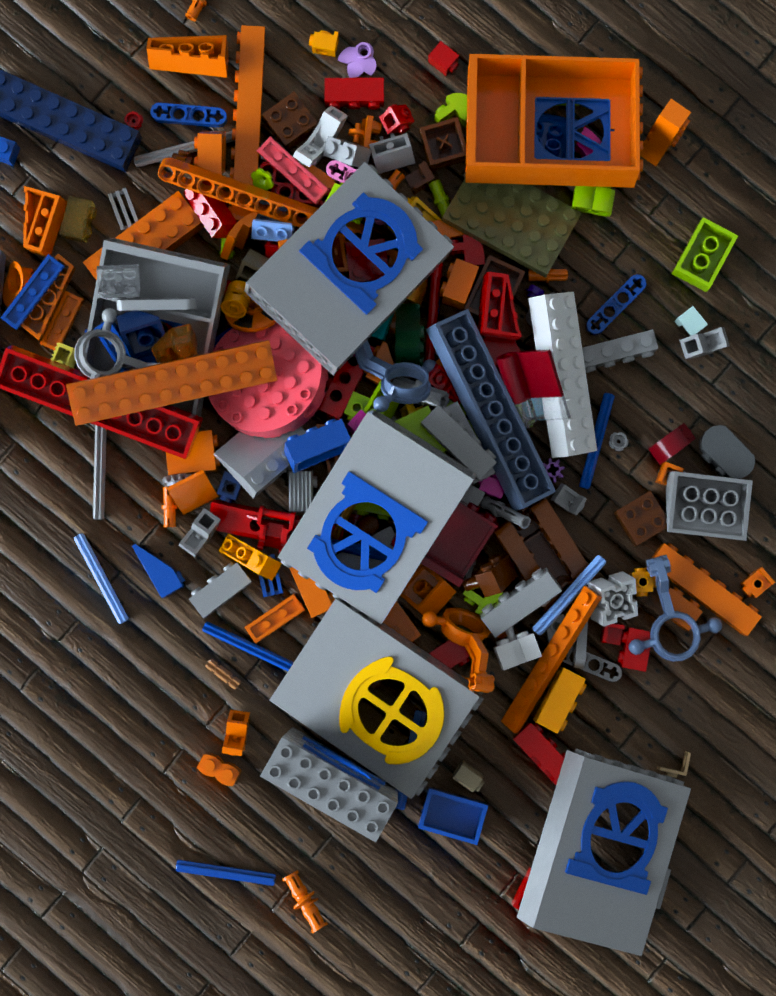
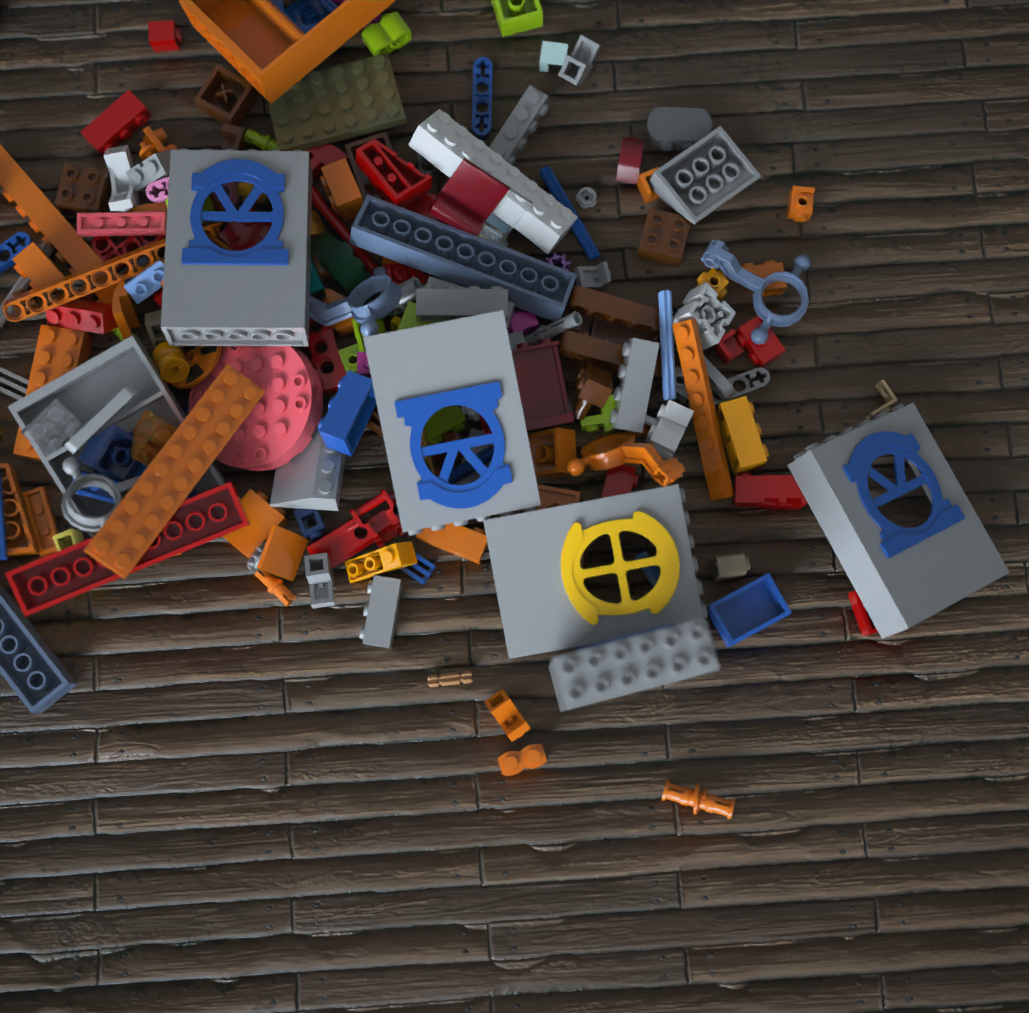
camera: 45 degrees left, 5 degrees down
light blue axle [74,533,129,624] -> none
light grey axle [93,425,107,520] -> none
blue slope [132,544,185,599] -> none
blue axle [176,860,276,886] -> none
blue axle [202,622,294,671] -> none
orange tile [244,594,305,644] -> none
lime plant [251,168,274,191] -> none
light grey brick [289,471,317,513] -> none
light orange brick [309,30,339,57] -> none
lavender plate [338,42,377,78] -> none
light grey brick [369,133,415,174] -> none
red brick [379,104,415,134] -> none
lime brick [434,93,467,127] -> none
dark purple plate [526,284,545,298] -> none
orange axle [528,269,568,283] -> none
orange brick [651,543,762,636] -> none

